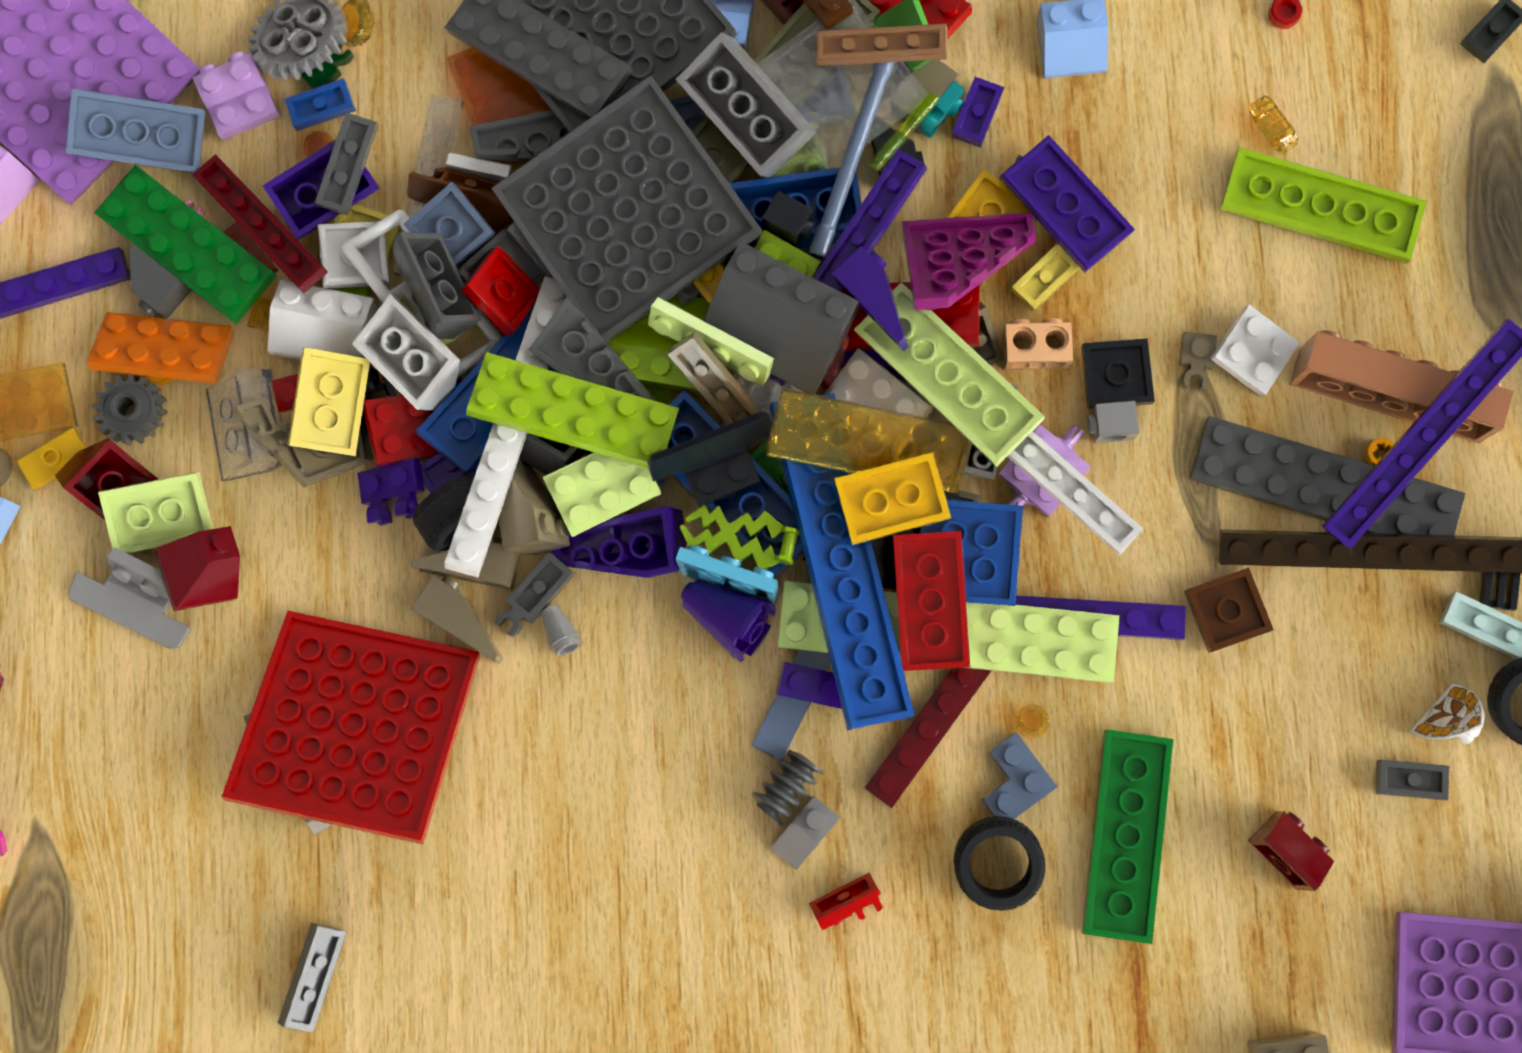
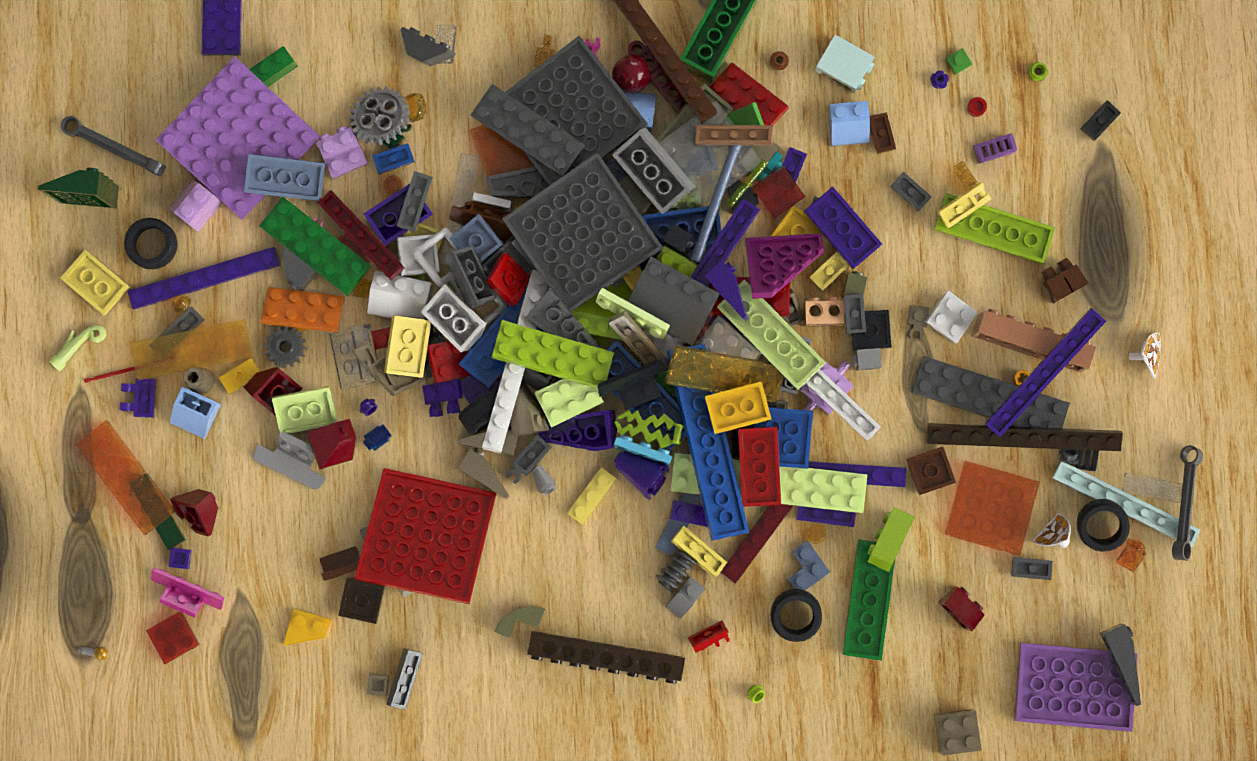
camera: 10 degrees left, 5 degrees up
none -> yellow wing [283,609,332,646]
none -> reddish brown panel [320,547,360,581]
none -> dark brown plate [338,578,385,624]
none -> dark purple plate [360,398,378,416]
none -> clear blue brick [363,424,392,451]
none -> dark tan plate [367,674,389,696]
none -> olive brick [494,606,545,637]
none -> dark brown brick [527,631,685,684]
none -> light yellow plate [567,467,617,525]
none -> light yellow plate [671,526,727,578]
none -> lime plate [747,685,765,703]
none -> clear red plate [752,165,806,219]
none -> dark purple plate [796,506,856,527]
none -> olive brick [842,271,868,298]
none -> dark grey plate [843,293,866,334]
none -> lime brick [867,507,915,572]
none -> reddish brown plate [869,112,896,154]
none -> dark grey plate [890,172,931,212]
none -> light yellow plate [937,182,991,228]
none -> clear orange plate [945,461,1040,556]
none -> medium lavender slope [973,133,1017,164]
none -> reddish brown hips [1041,258,1089,304]
none -> dark grey plate [1059,449,1079,464]

